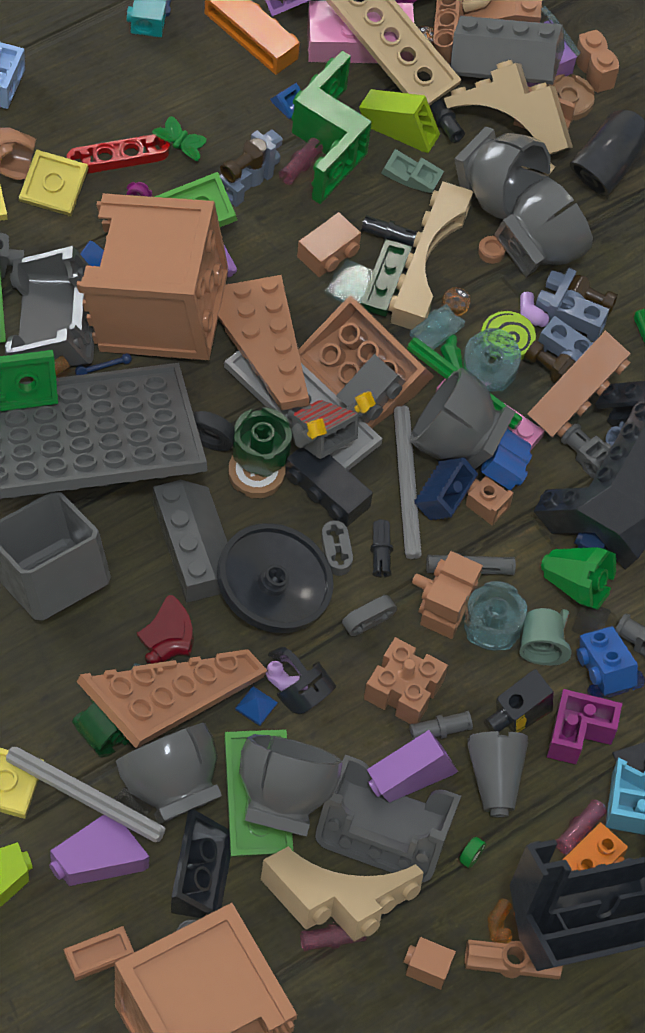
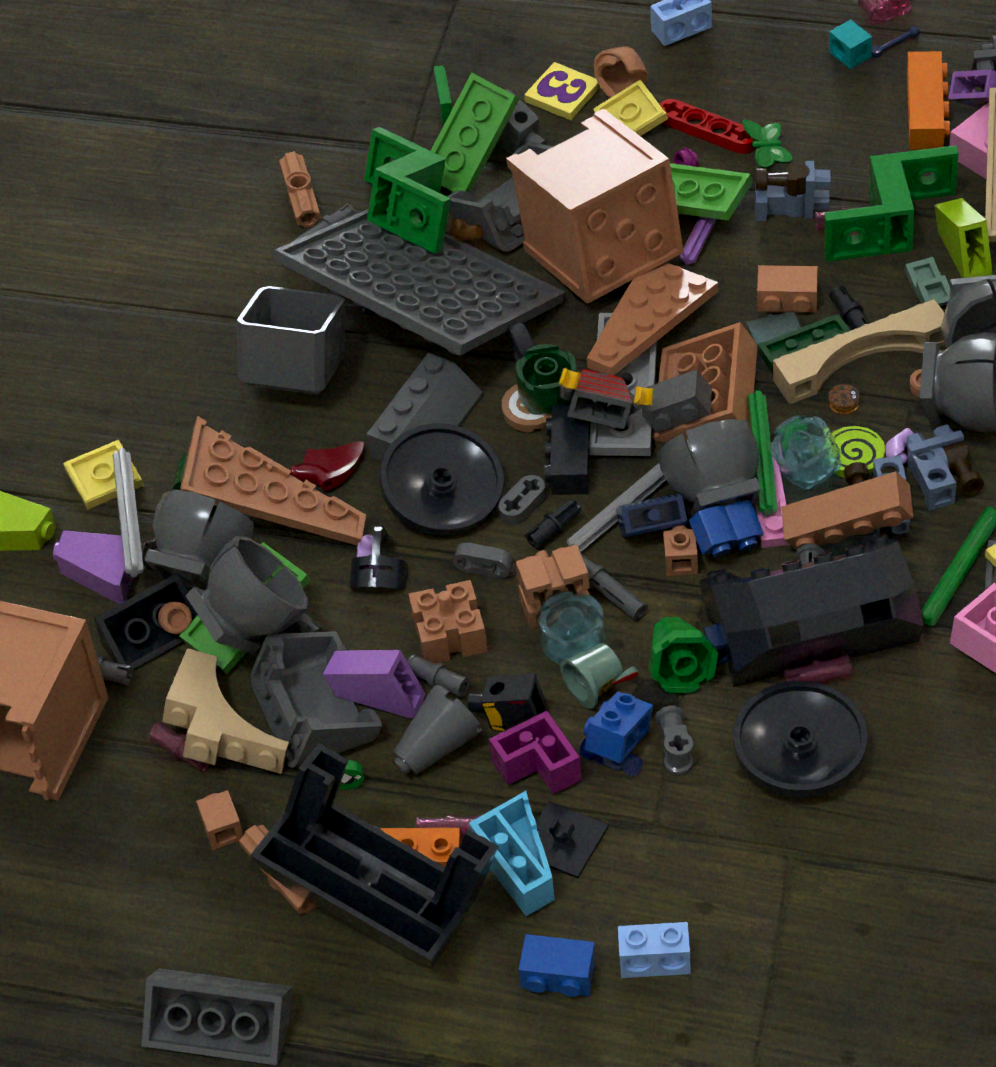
camera: 60 degrees right, 10 degrees down
dark blue hinge [75,353,132,375] -> none
blue slope [235,686,278,726] -> none
clear light blue hips [409,304,465,350] -> none
none -> nougat tile [158,602,192,634]

